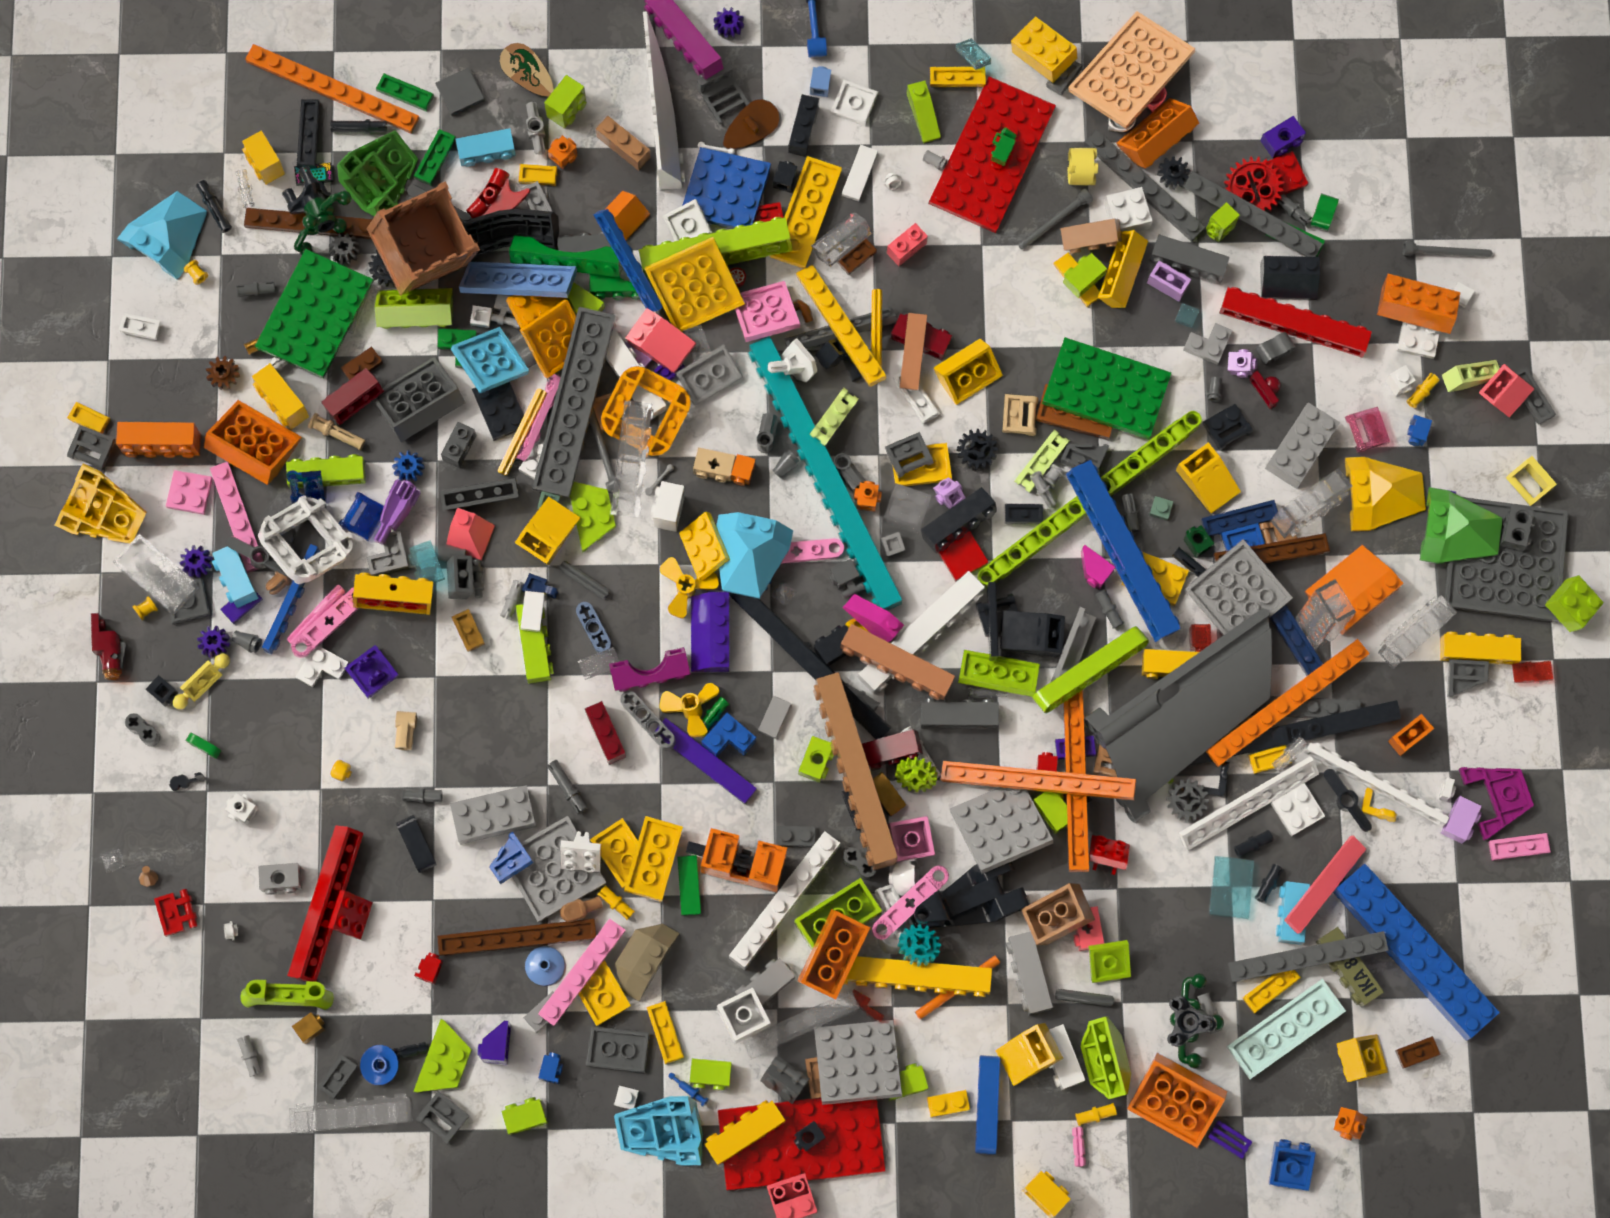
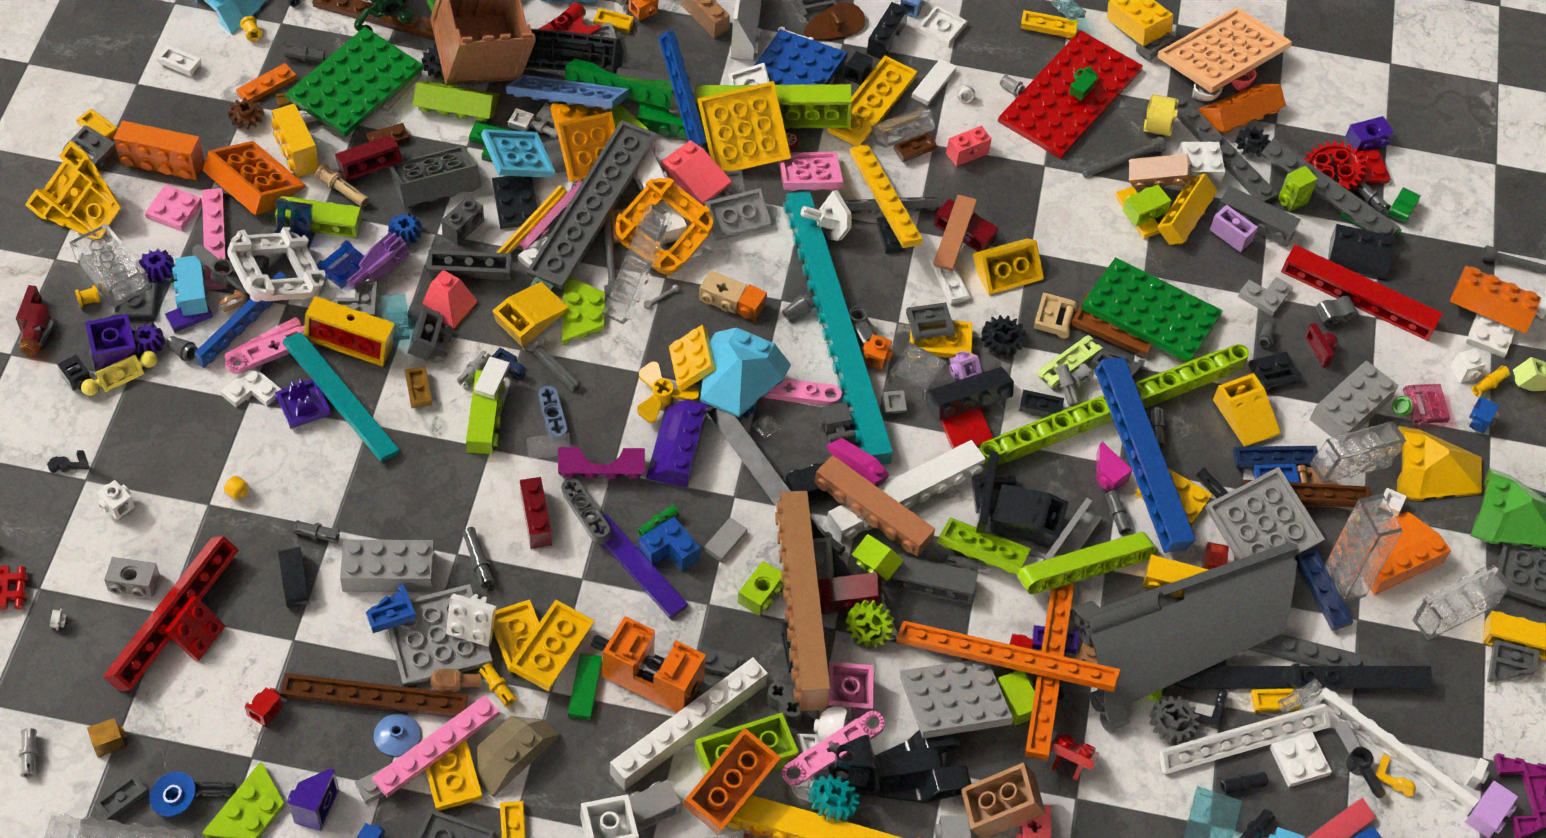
camera: 10 degrees right, 20 degrees down
dark grey axle [125,713,160,747] -> none
green beam [185,732,222,759] -> none
lime plate [240,980,334,1010] -> none
dark grey gear [329,233,361,265] -> none
tan piece [395,711,417,751] -> none
orange slope [606,191,650,240] -> none
white brick [650,481,685,532] -> none
yellow piece [659,683,720,737] -> none
dark grey piece [757,413,779,453] -> none
reddish brown arm [792,299,814,323] -> none
yellowish green plate [809,388,859,446] -> none
black brick [815,338,847,369] -> none
yellow axle [871,289,882,383] -> none
pearl gold slope [873,772,906,816] -> none
lime slope [907,80,941,143] -> none
sand green plate [1149,496,1173,521] -> none
clear light blue tile [1175,303,1199,328] -> none
dark green brick [1183,525,1214,558] -> none
orange plate [1206,639,1370,767] -> none
lavender brick [1228,349,1258,378] -> none
orange brick [1388,714,1434,756] -> none
none -> dark purple slope [85,314,136,370]
none -> orange plate [236,63,297,102]
none -> teal tile [282,332,399,462]
none -> light grey plate [813,537,834,580]
none -> lime brick [851,534,904,581]
none -> white plate [1378,488,1407,516]
none -> bright green plate [1392,396,1413,417]

